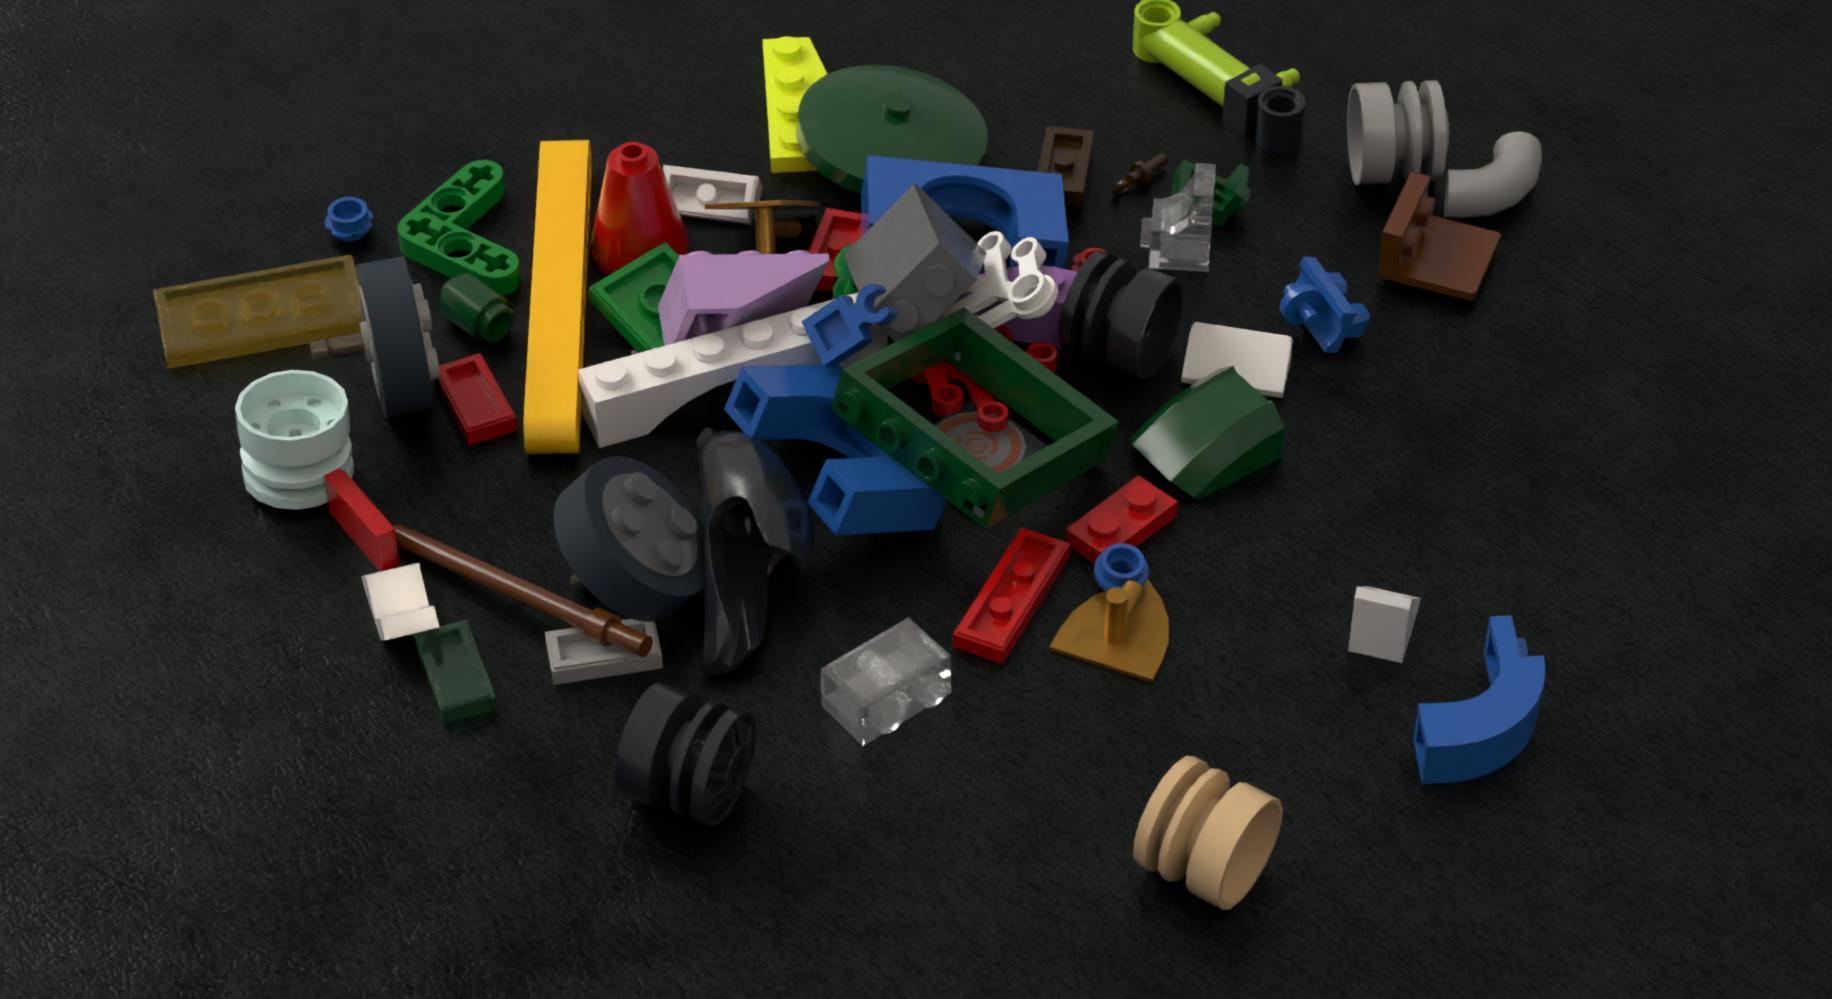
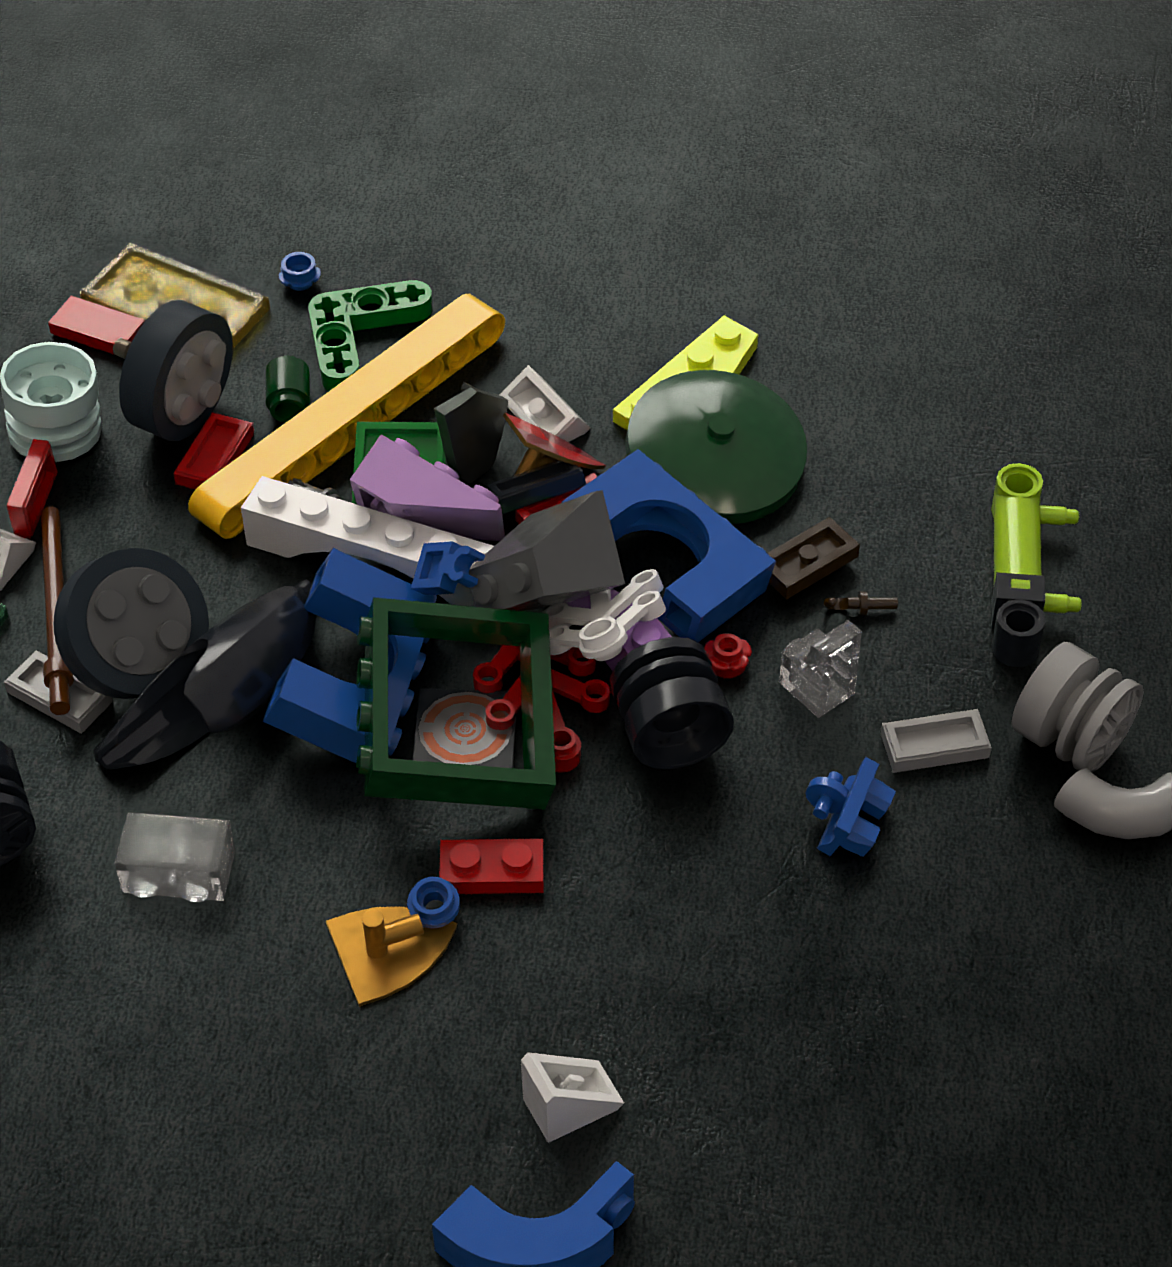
camera: 45 degrees right, 5 degrees up
red cone [590,142,689,276] -> none
red tile [953,527,1070,664] -> none
dark green slope [1131,365,1284,500] -> none
tan wheel [1133,756,1283,910] -> none
dark green bracket [1170,159,1251,228] -> none
white slope [1181,322,1293,398] -> none
reddish brown bracket [1377,172,1500,301] -> none
none -> tile [48,296,145,354]
none -> pearl dark grey slope [434,382,508,485]
none -> black tile [485,460,586,514]
none -> light grey tile [881,709,992,773]

